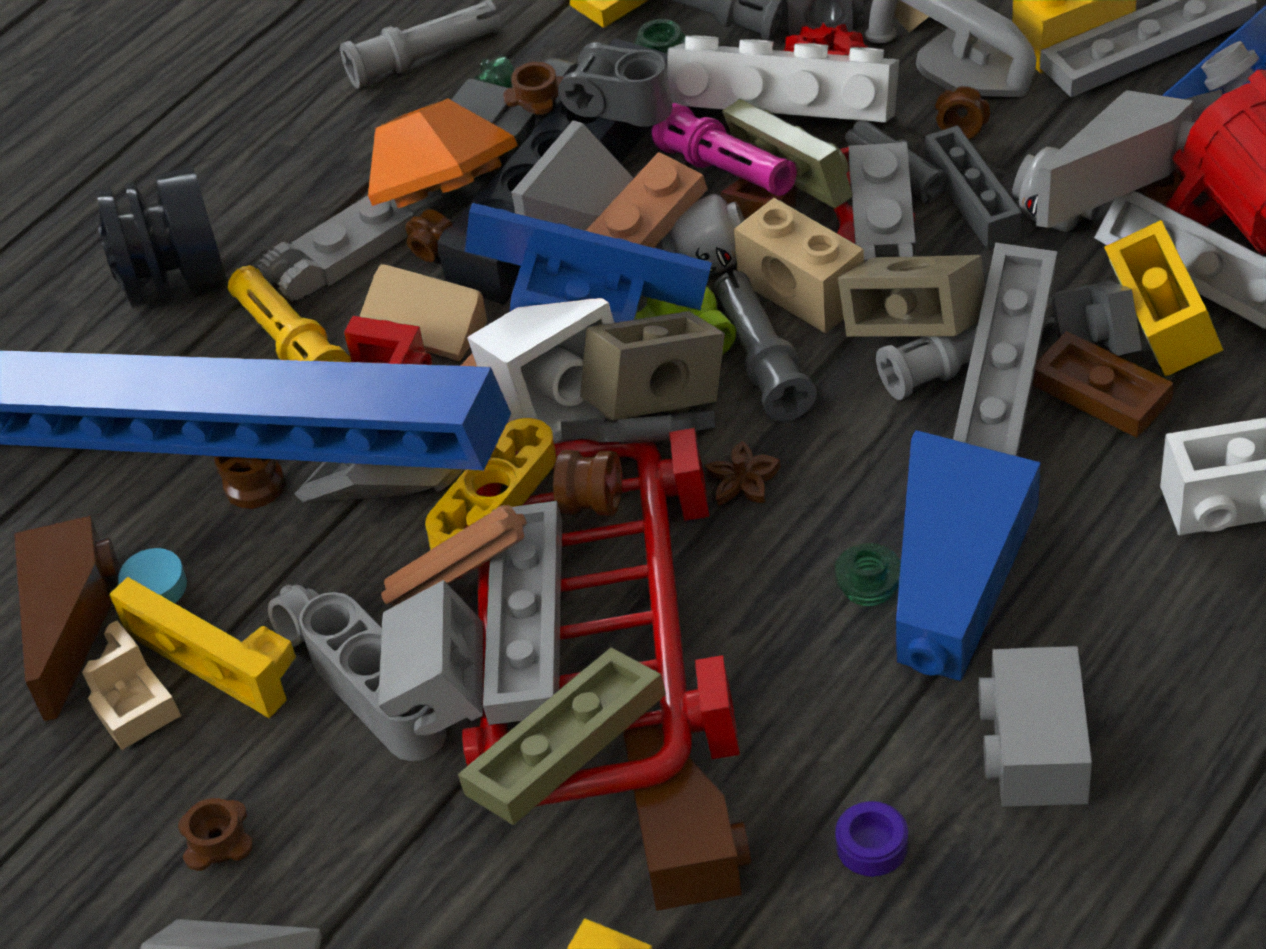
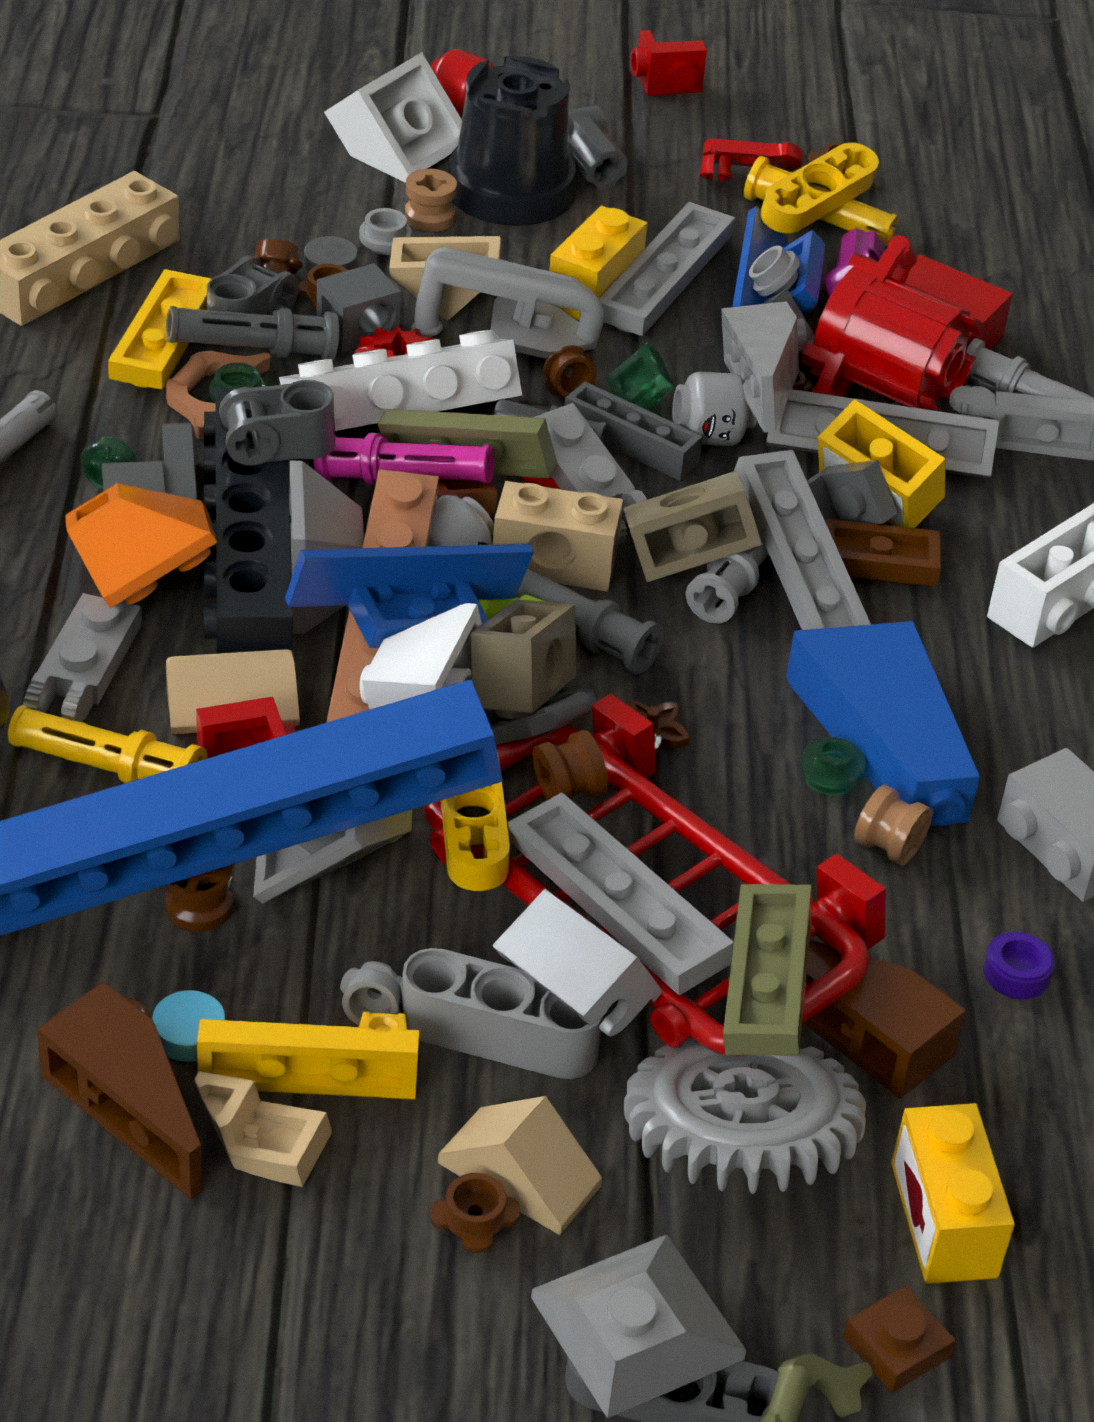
camera: 45 degrees left, 5 degrees down
nougat axle [381,505,527,606] -> none
reddish brown plate [405,209,453,262] -> none
reddish brown plate [503,62,564,114] -> none
none -> nougat helmet [166,351,271,439]
none -> tan slope [438,1096,602,1235]
none -> clear green plate [606,343,674,410]
none -> light grey gear [624,1036,866,1194]
none -> medium nougat wheel [854,784,933,866]

